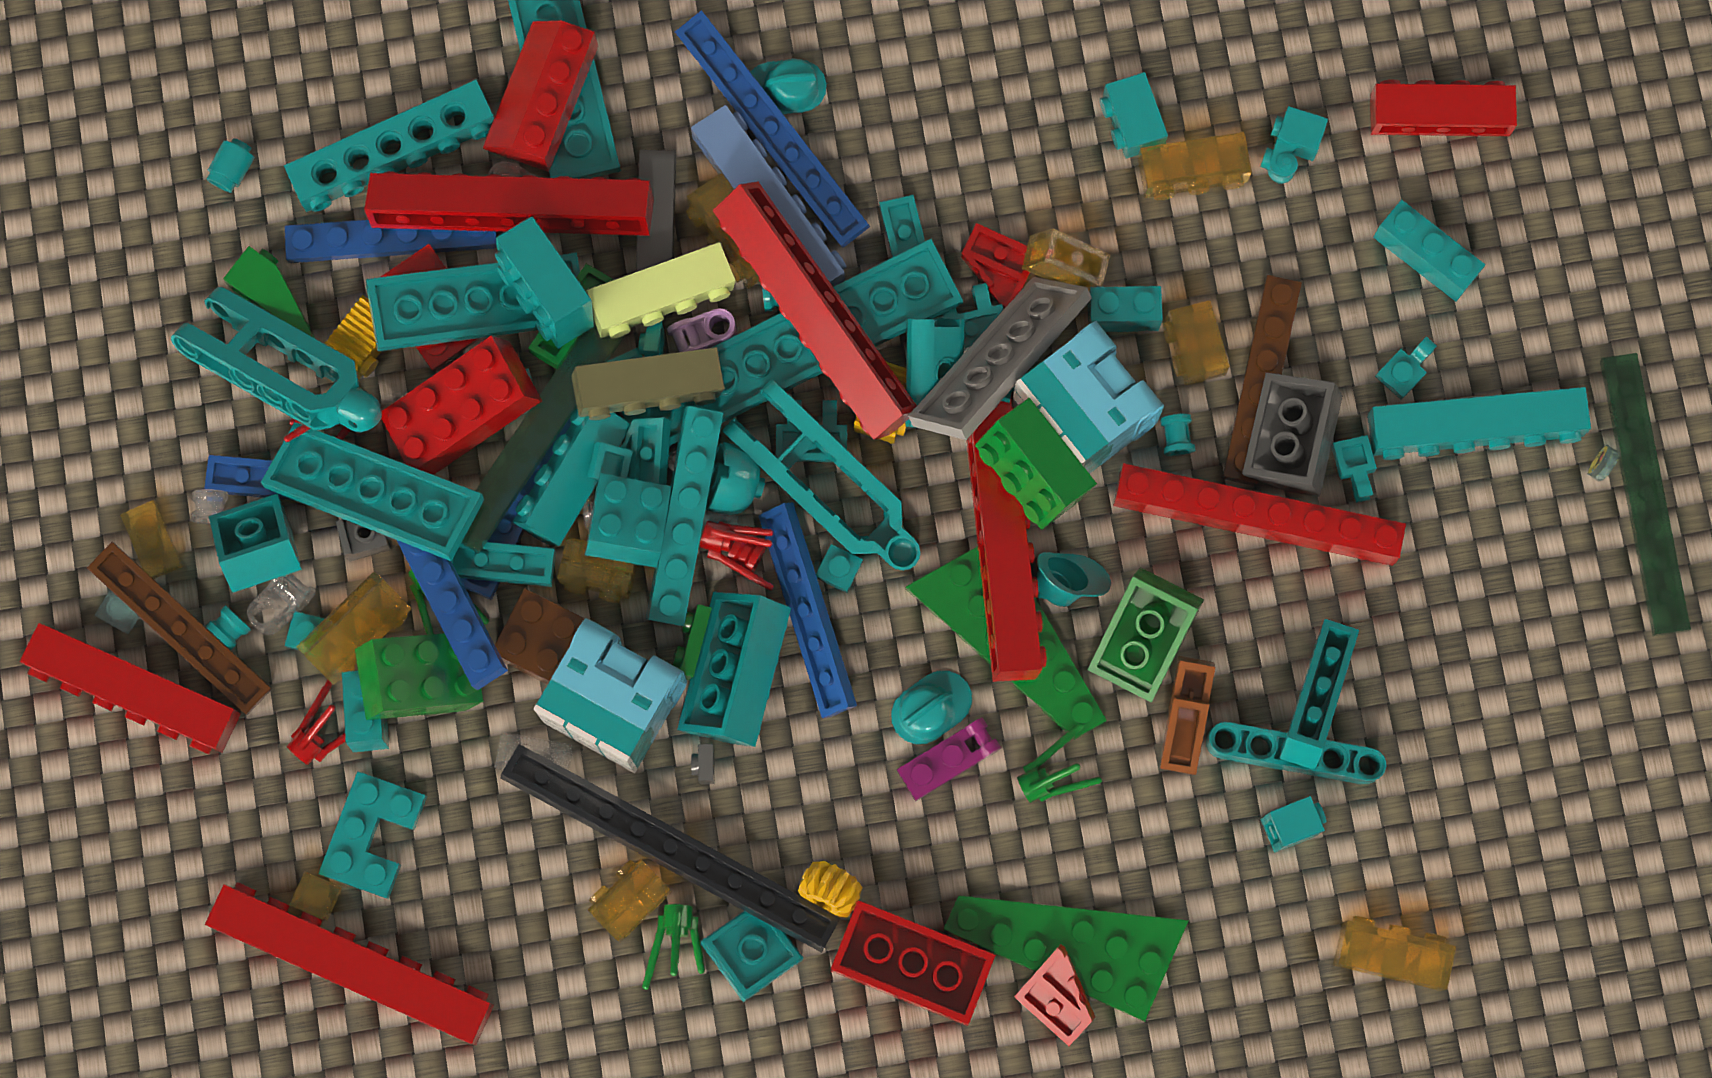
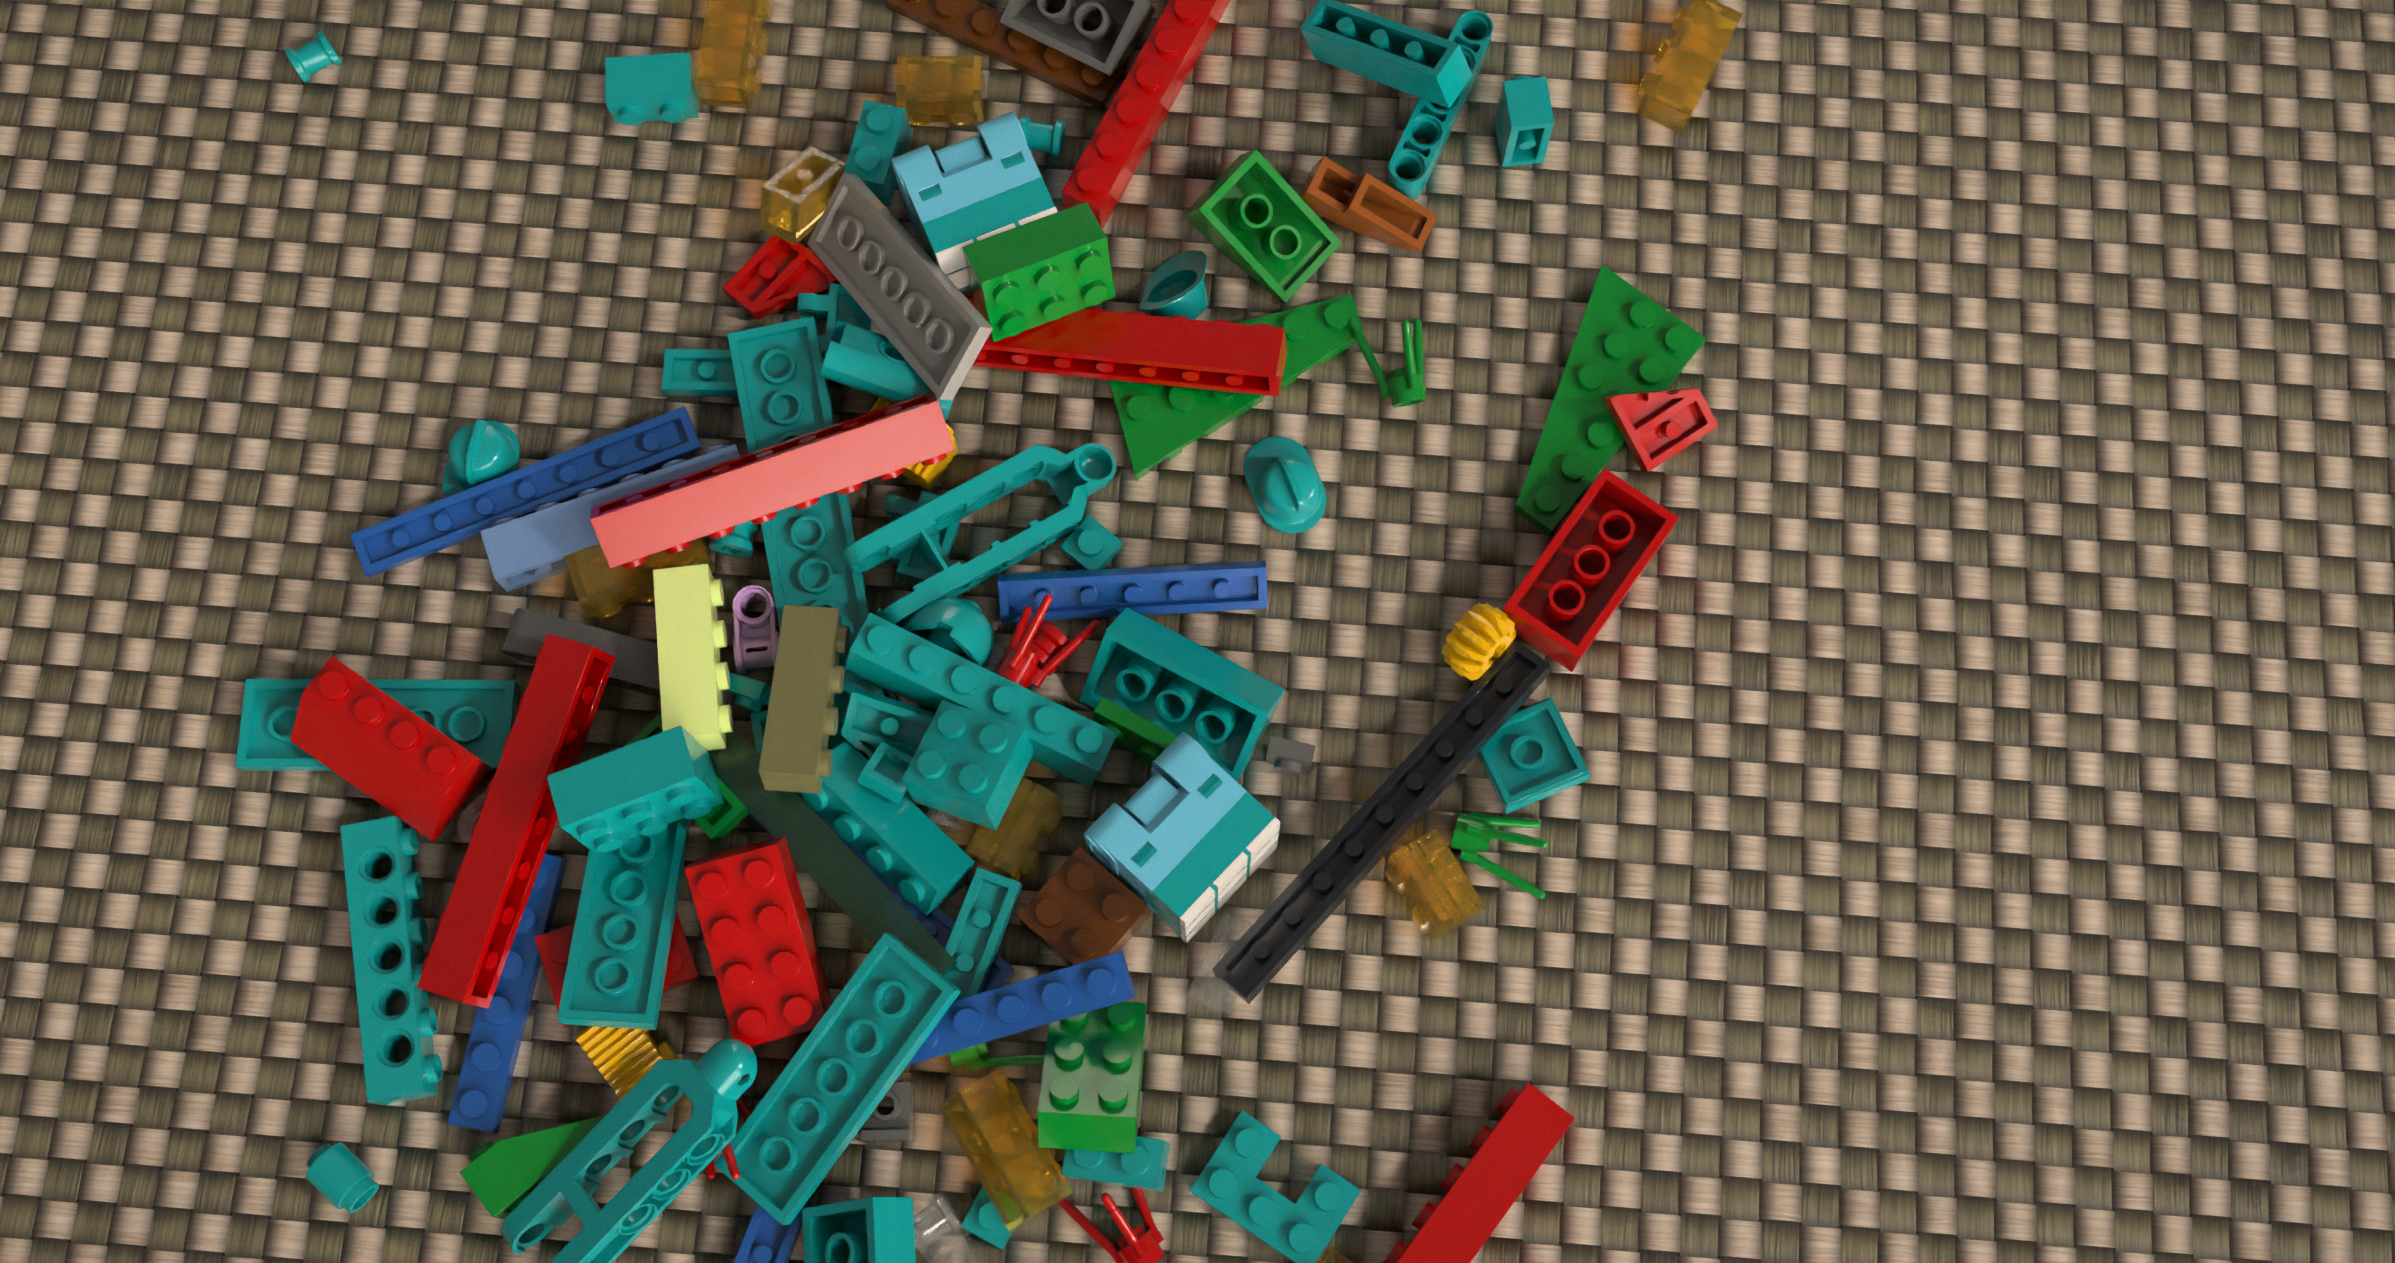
camera: 75 degrees left, 5 degrees down
magenta plate [897,717,1002,802] -> none

